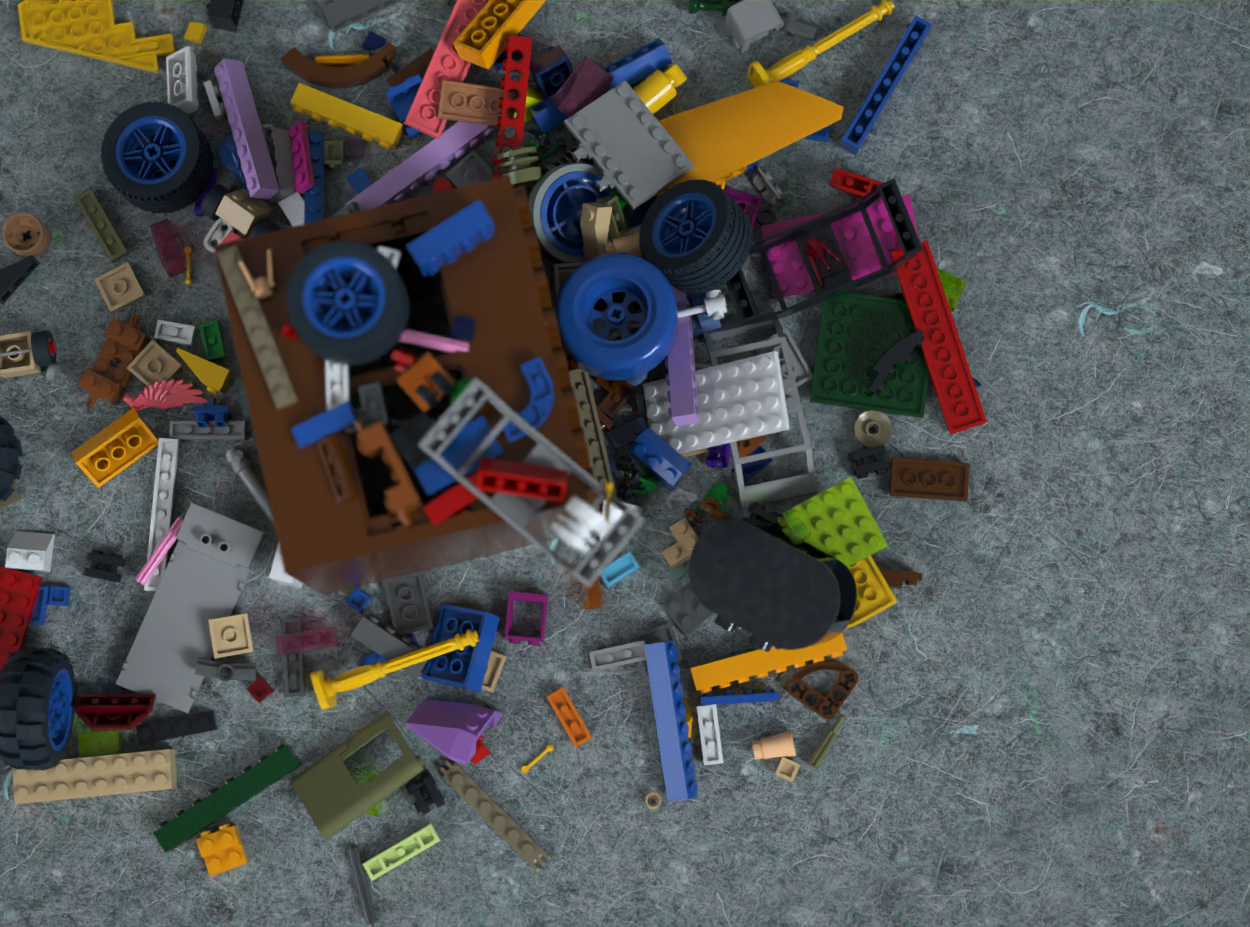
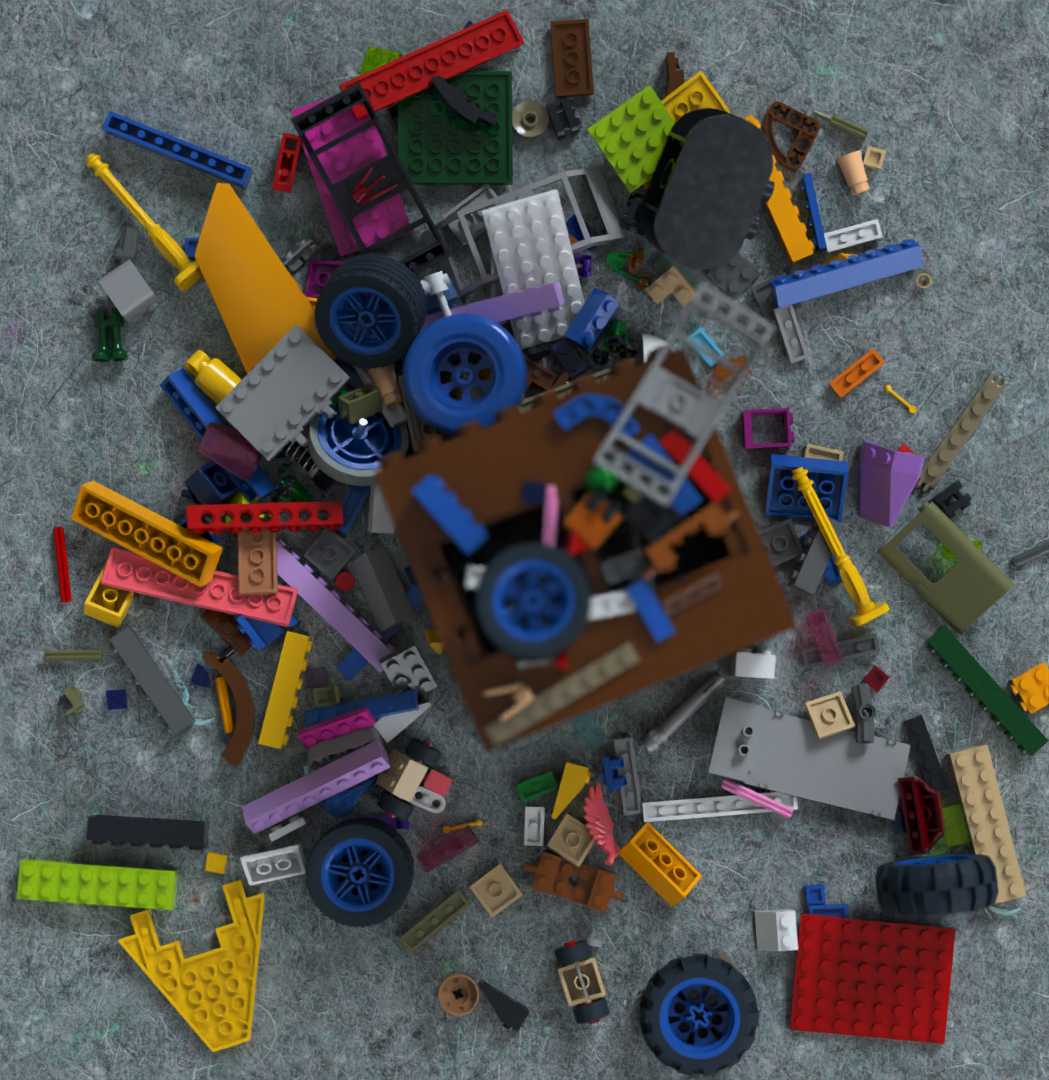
camera: 100 degrees left, 5 degrees up
black brick [82,549,125,583] -> none
yellowish green plate [362,823,441,881] -> none
red brick [477,457,568,502] -> none
olive wheel [497,146,542,187] -> none
white wheel [551,496,610,554] -> none
tan slope [580,202,612,259] -> none
yellow hinge [605,482,613,528] -> none
clear neon green plate [778,510,811,545] -> none

